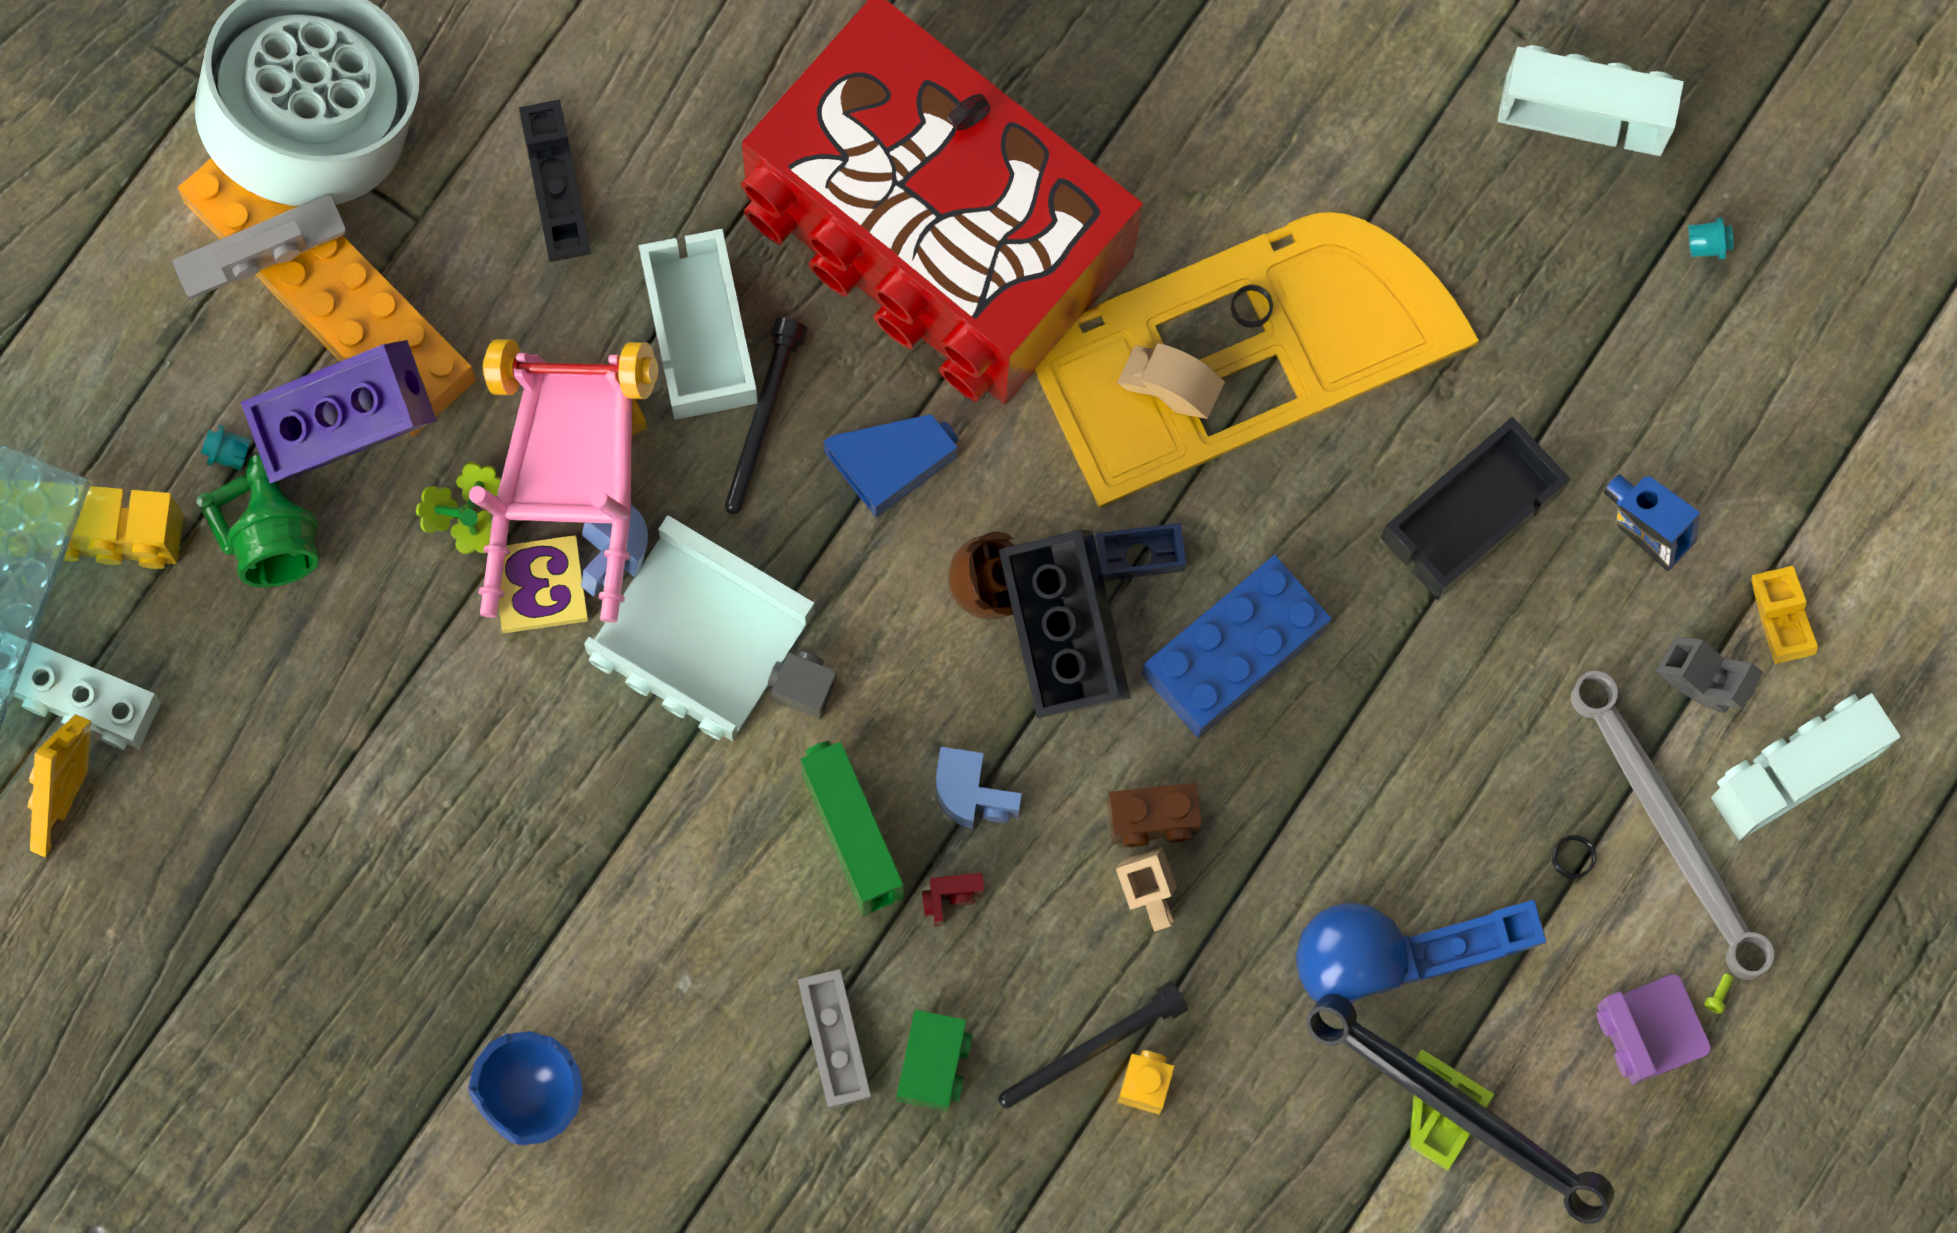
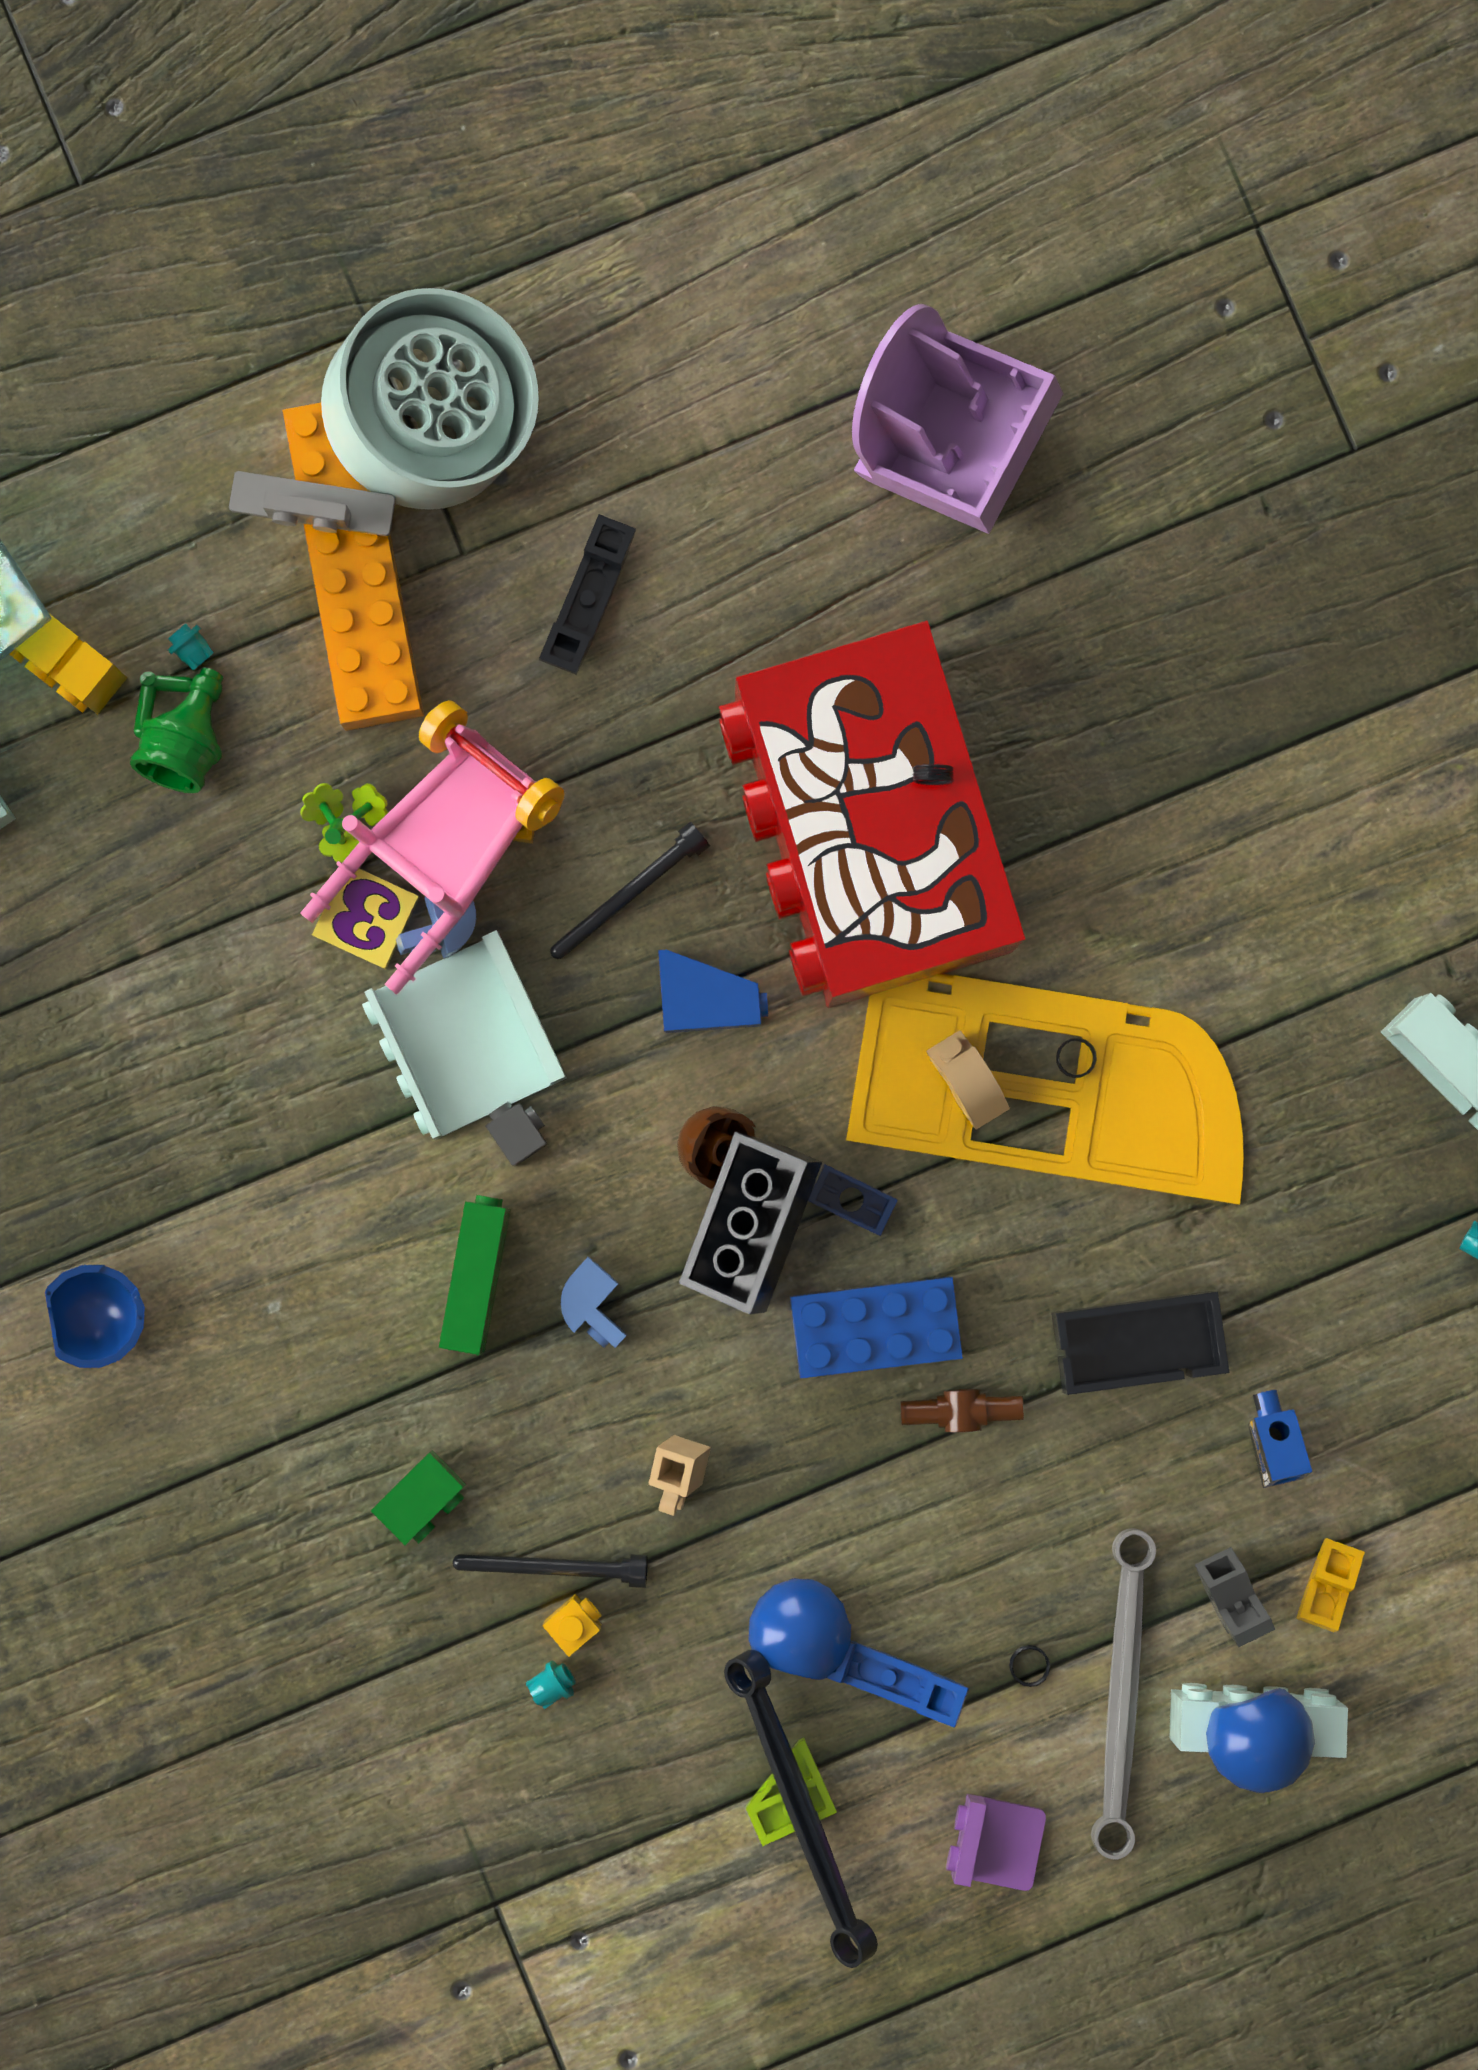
camera: 35 degrees right, 10 degrees up
dark purple brick [241,340,437,483] -> none
light aqua piece [639,229,758,420] -> none
light grey plate [798,969,871,1109] -> none
dark red bracket [922,873,984,927] -> none
reddish brown brick [1107,783,1201,848] -> none
lime piece [1704,974,1734,1014] -> none
none -> teal hose [526,1661,576,1709]
none -> reddish brown pin [901,1389,1024,1432]
none -> blue cylinder [1206,1688,1315,1793]

